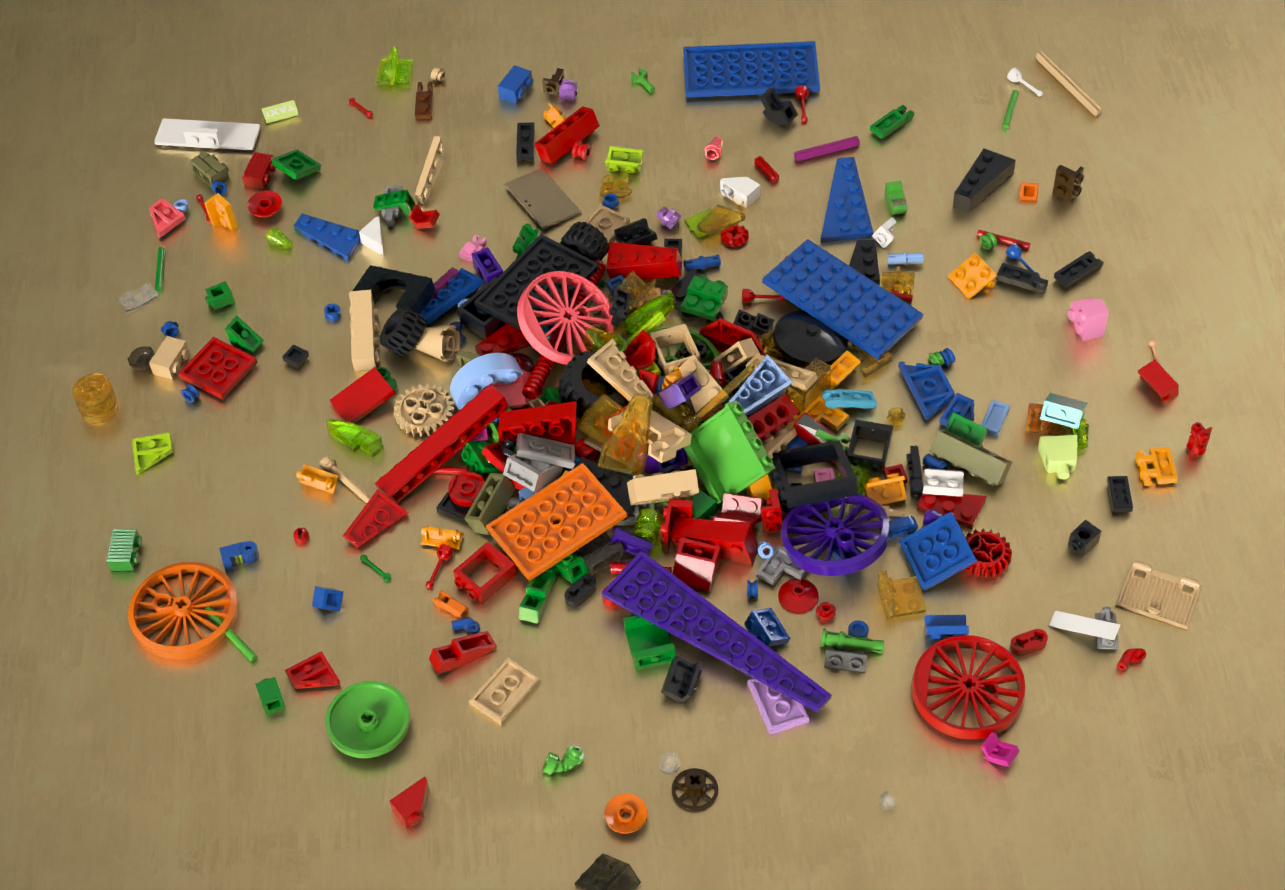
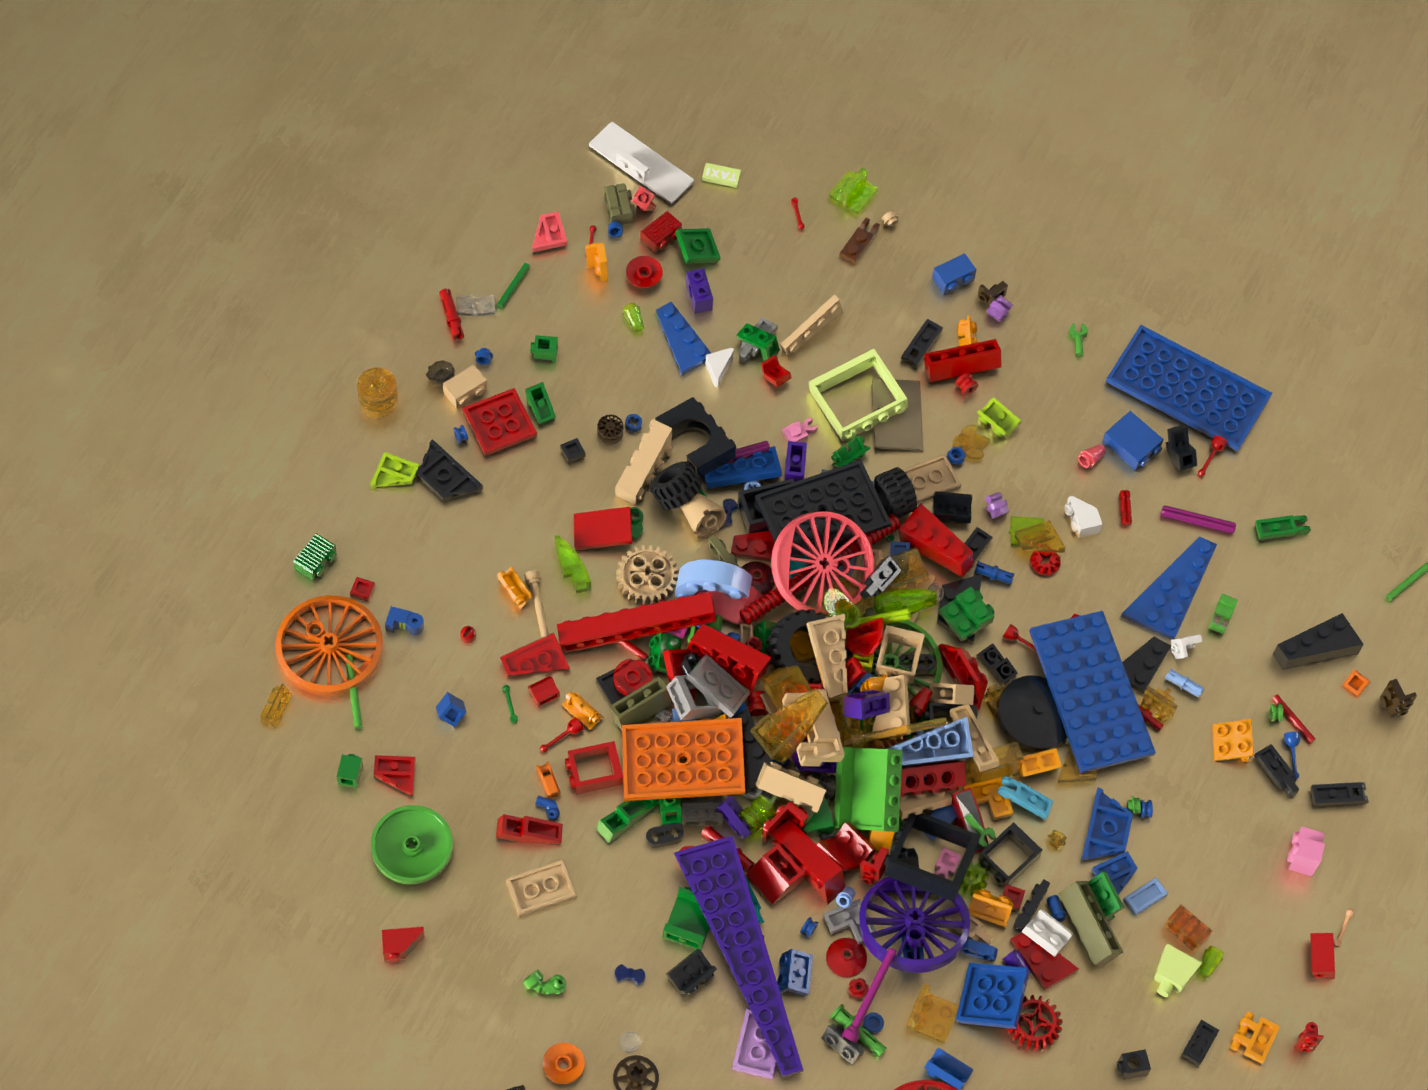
camera: 25 degrees right, 10 degrees up
light blue hinge [174,199,189,214] -> none
panel [1040,393,1088,429] -> none
none -> clear yellow hinge [260,684,292,728]
none -> red tile [350,577,375,602]
none -> black wing [417,439,483,501]
none -> red pin [439,288,464,340]
none -> red piece [528,676,560,707]
none -> dark brown wheel [597,414,624,445]
none -> clear blue piece [614,964,646,986]
none -> bracket [631,186,657,212]
none -> dark purple brick [686,268,713,314]
none -> yellowish green window [809,349,908,442]
none -> magenta piece [841,948,897,1043]
none -> blue brick [1102,411,1164,471]

